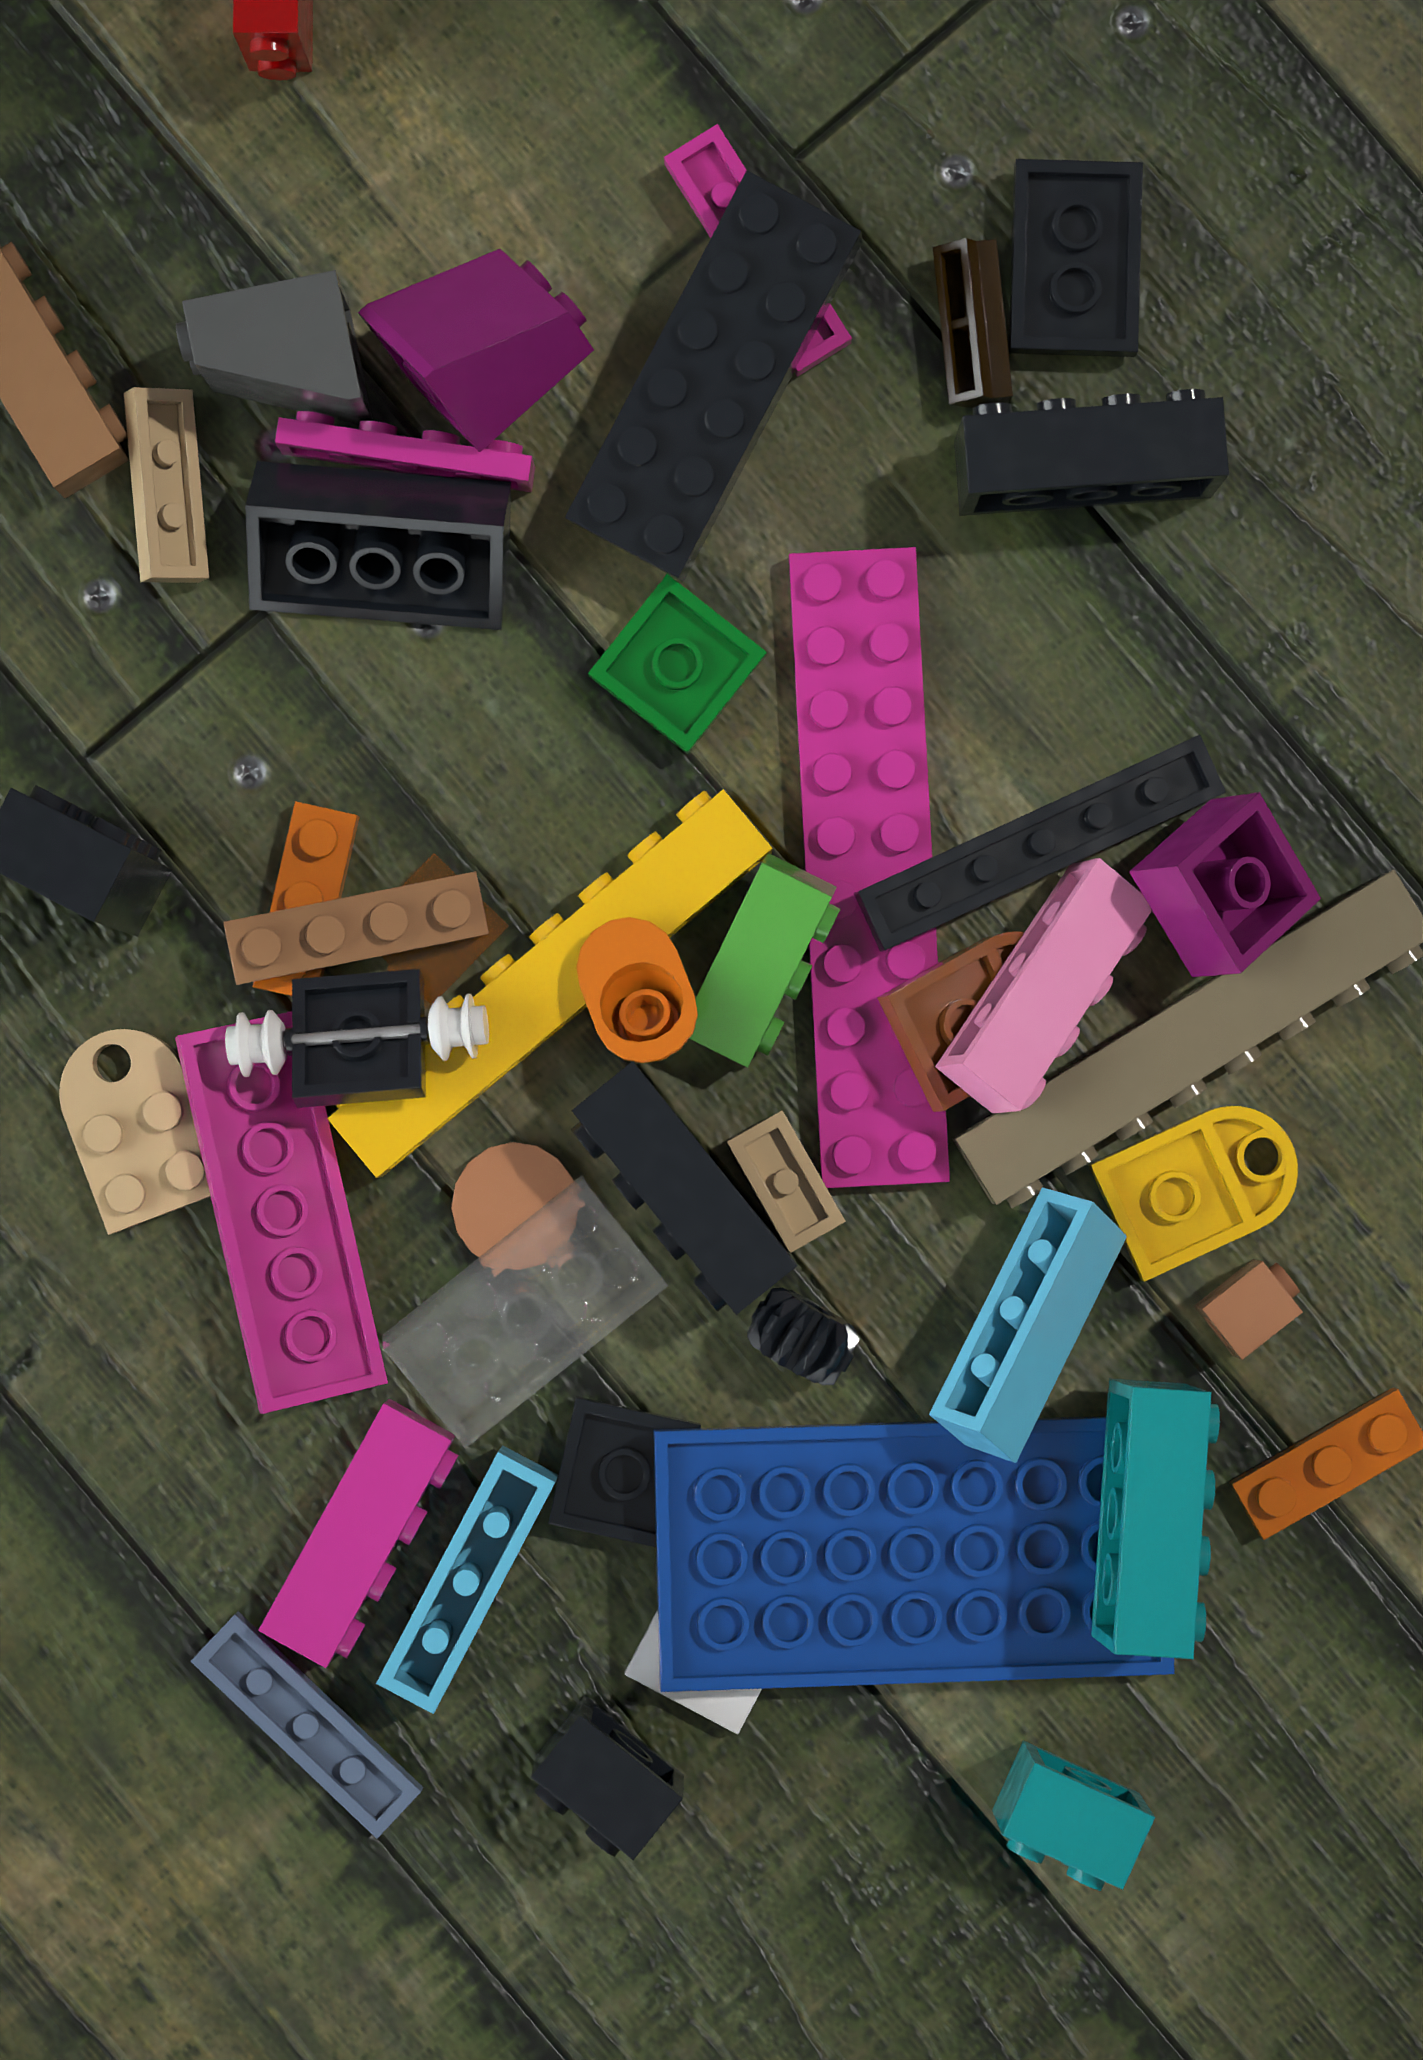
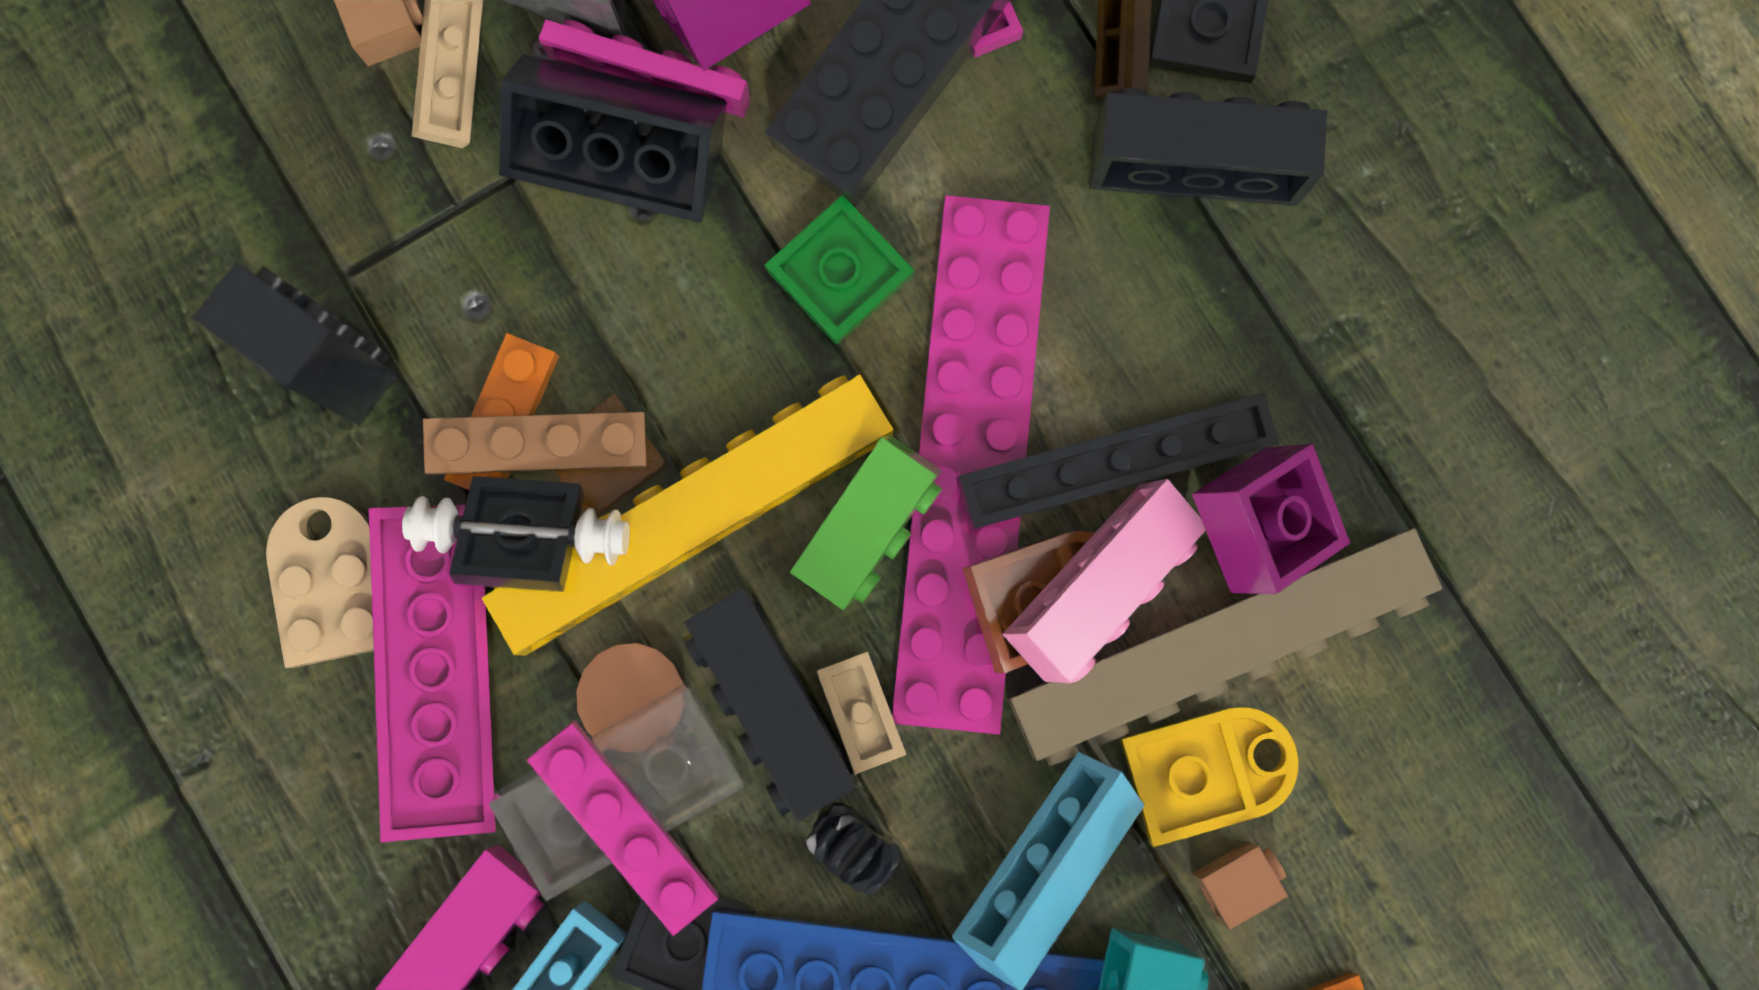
camera: 10 degrees right, 5 degrees down
orange piece [576,917,698,1063] -> none
none -> dark pink plate [527,720,718,936]

